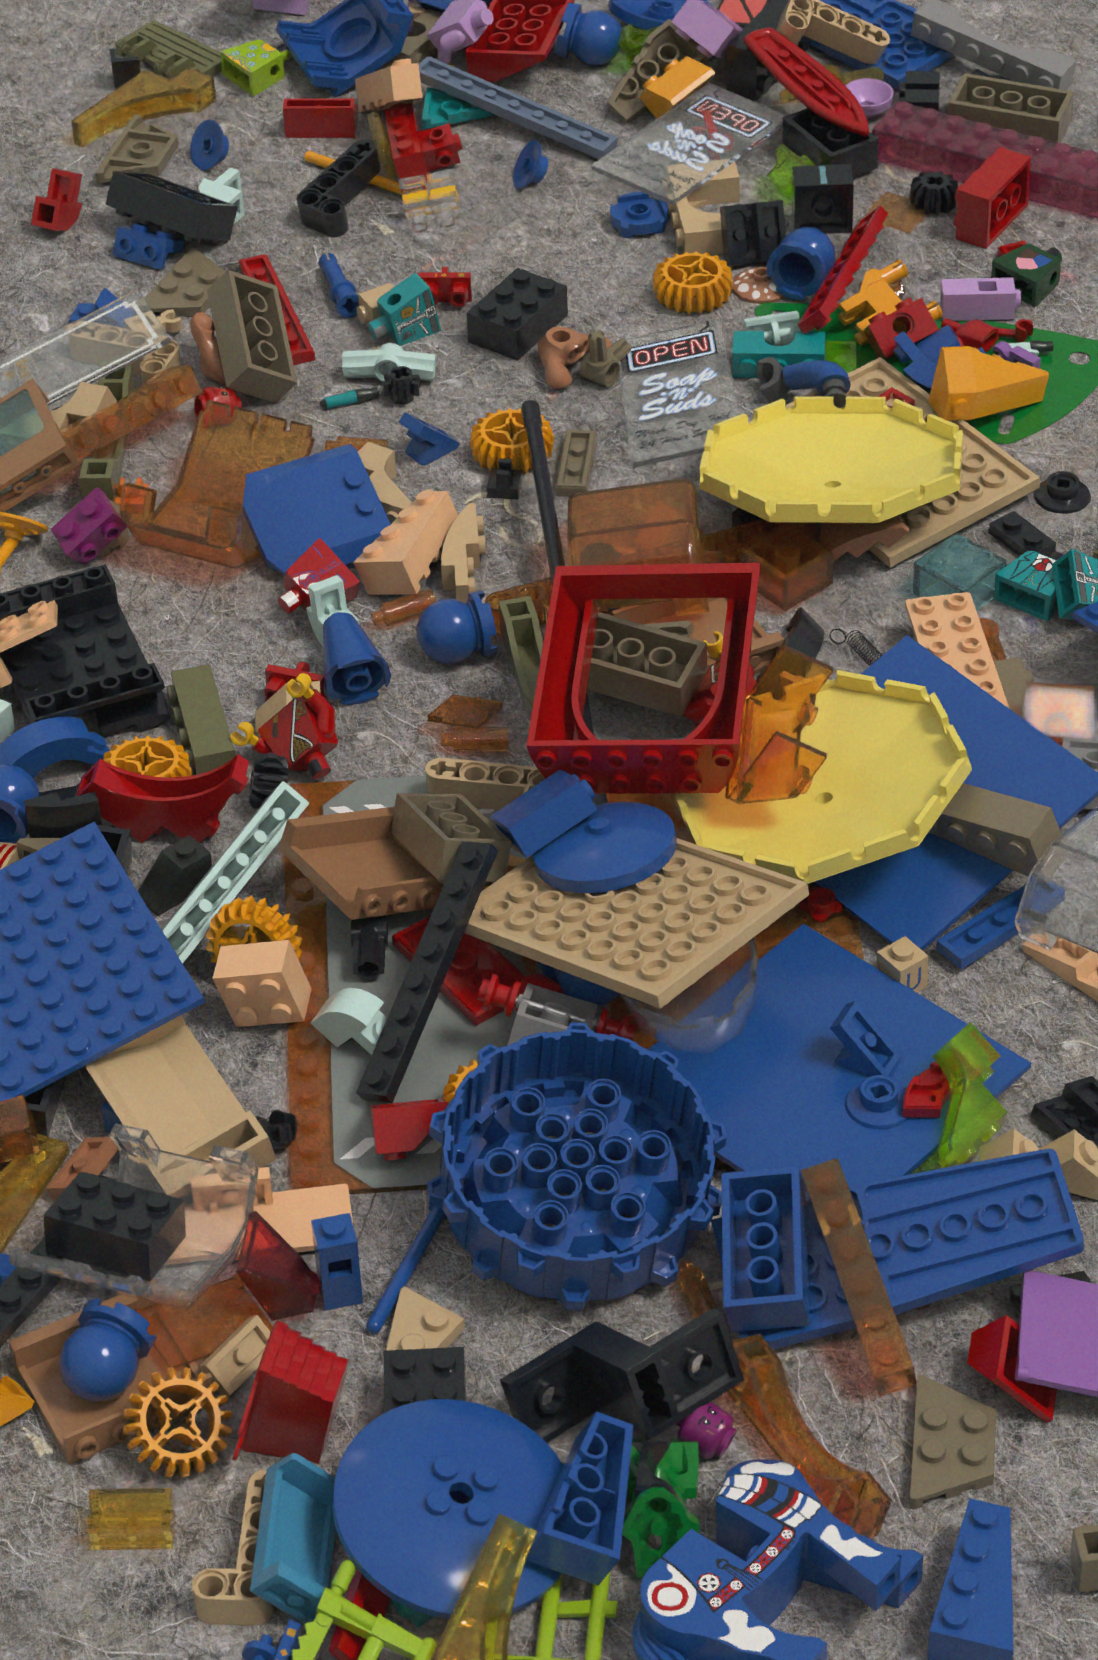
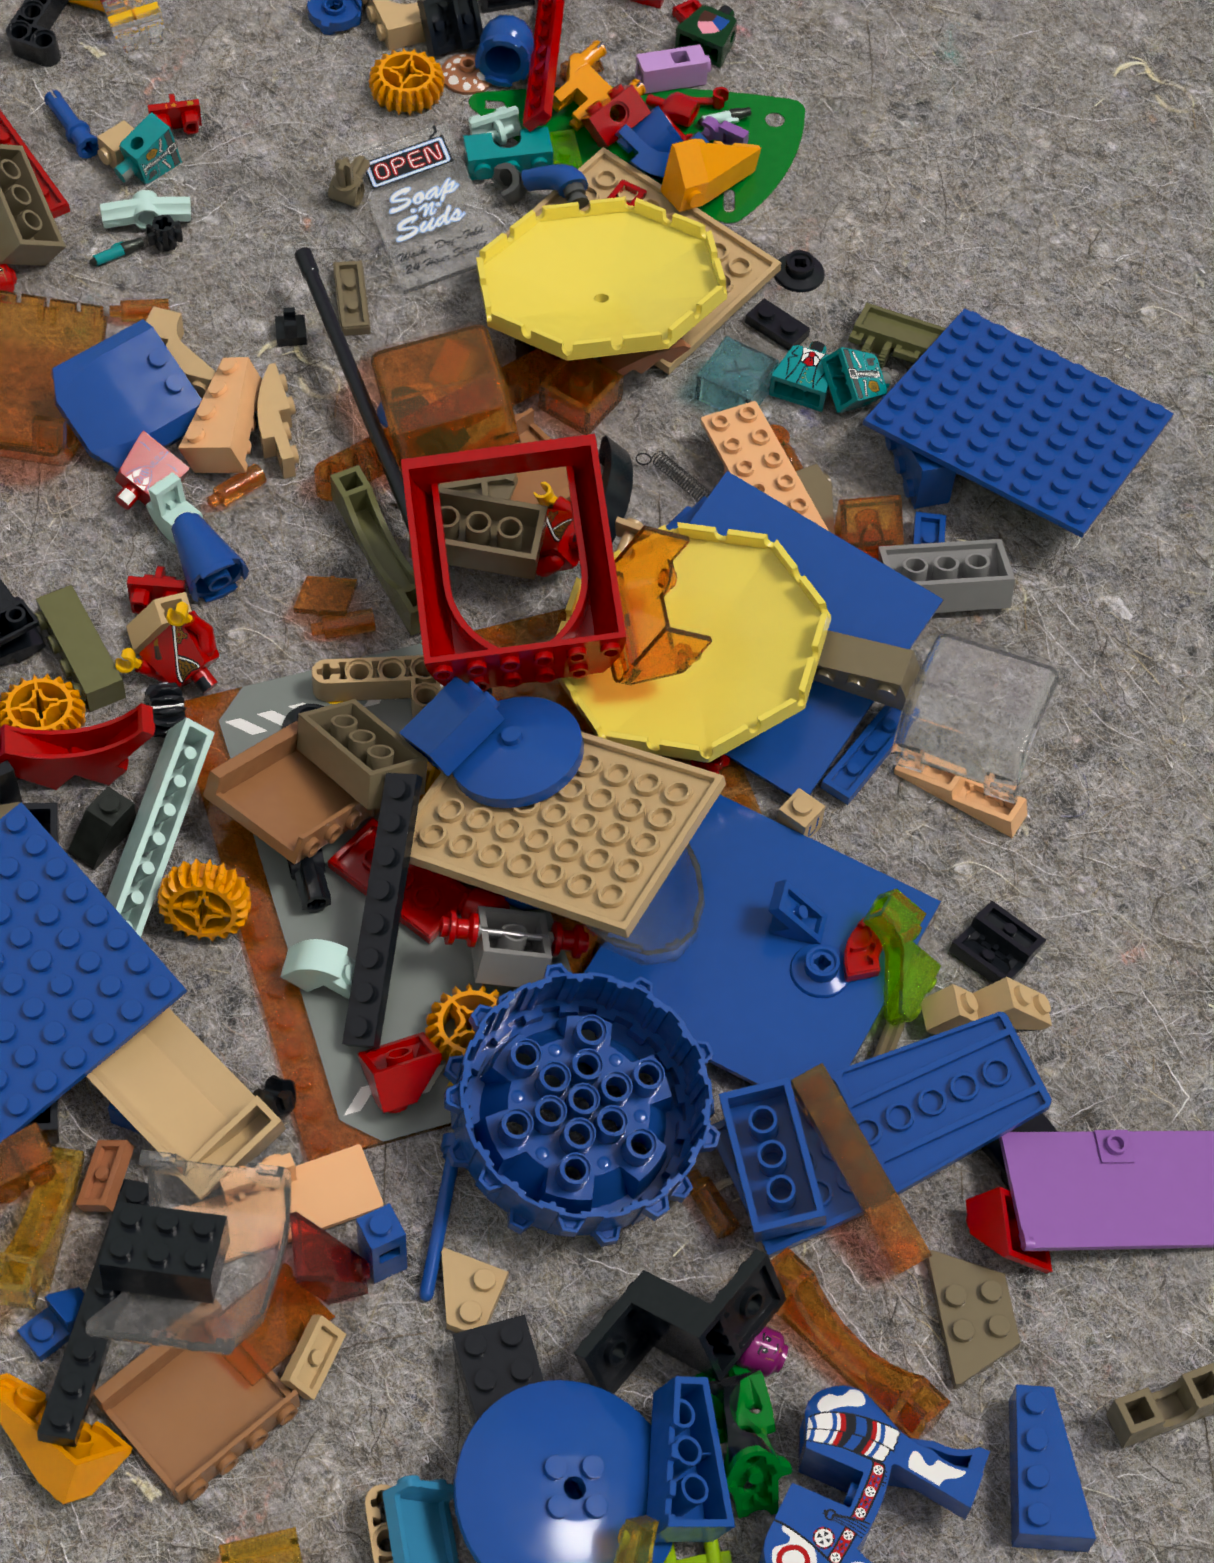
camera: 20 degrees left, 15 degrees up
blue tile [58,1298,157,1402] -> none
light orange gear [123,1367,233,1478] -> none
light nougat brick [212,940,312,1027] -> none
red piece [232,1321,349,1464] -> none
blue slope [399,412,460,466] -> none
blue tile [416,590,498,664] -> none
black brick [466,268,568,361] -> none
light orange gear [470,407,554,474] -> none
nougat head [537,326,613,389] -> none

